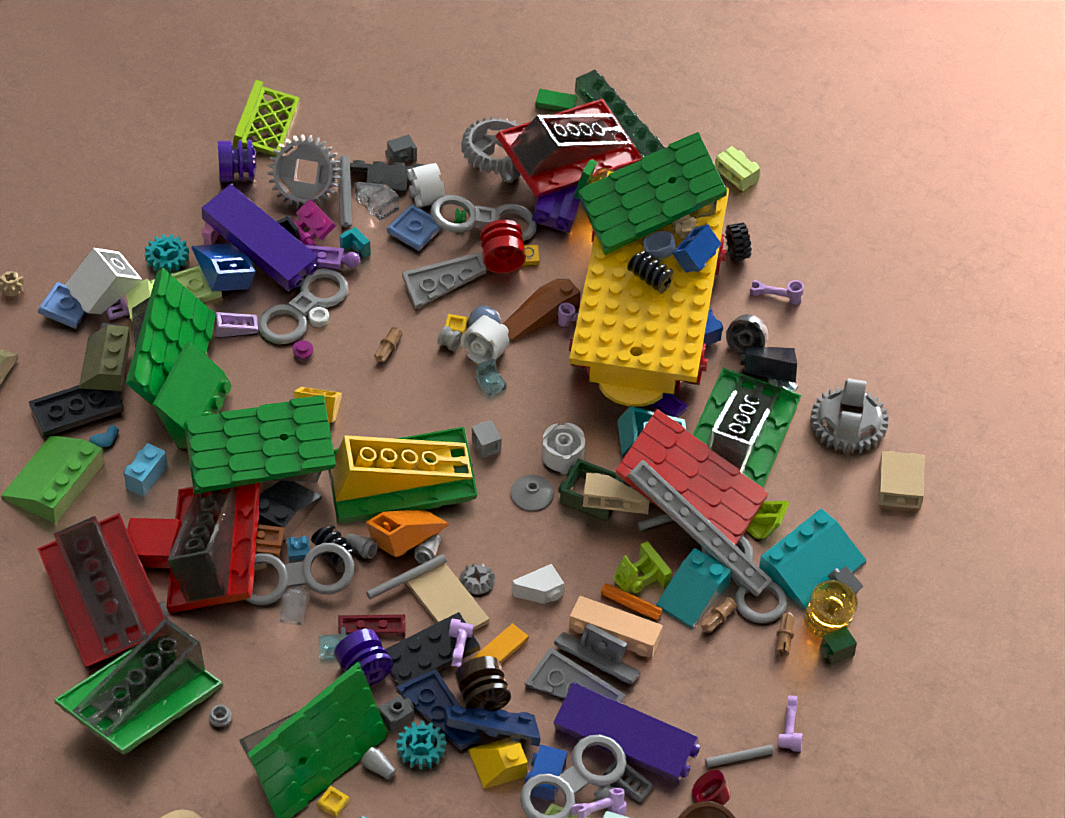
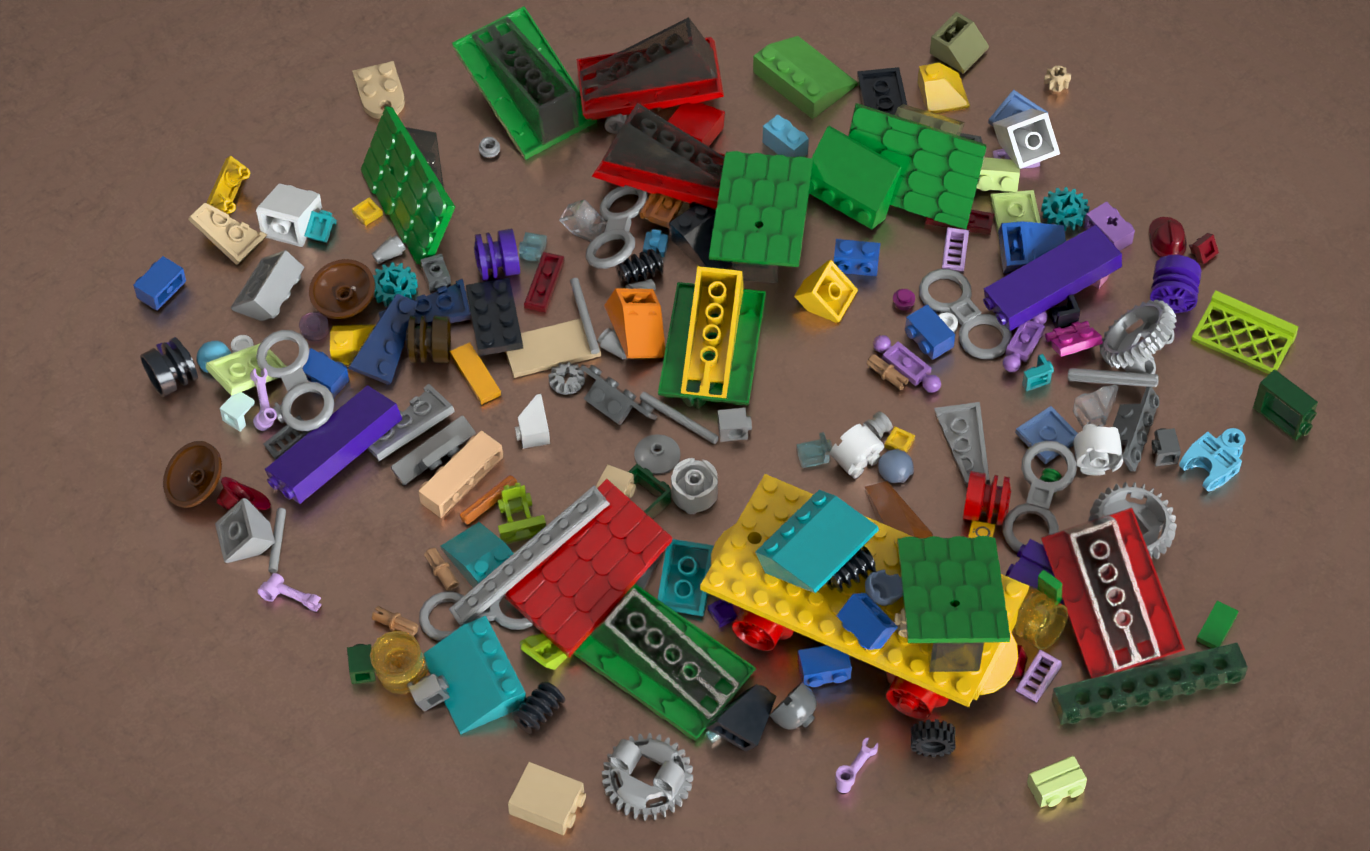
camera: 110 degrees right, 5 degrees up
dark azure arm [89,425,119,448] -> none
lavender brick [449,619,474,667] -> none
none -> light grey slope [215,498,275,563]
none -> clear purple wheel [299,312,329,341]
none -> reddish brown dish [309,259,375,319]
none -> black piece [512,682,566,734]
none -> dark grey bracket [580,364,658,425]
none -> light grey bar [640,392,719,444]
none -> teal slope [755,490,879,593]
none -> blue brick [834,239,880,276]
none -> medium lavender plate [873,335,941,393]
none -> blue brick [905,304,955,360]
none -> yellow slope [917,63,970,113]
none -> medium lavender brick [1084,202,1135,251]
none -> dark red piece [1149,217,1187,257]
none -> medium azure piece [1179,428,1245,491]
none -> dark red tile [1189,233,1219,264]
none -> dark green window [1253,369,1318,441]

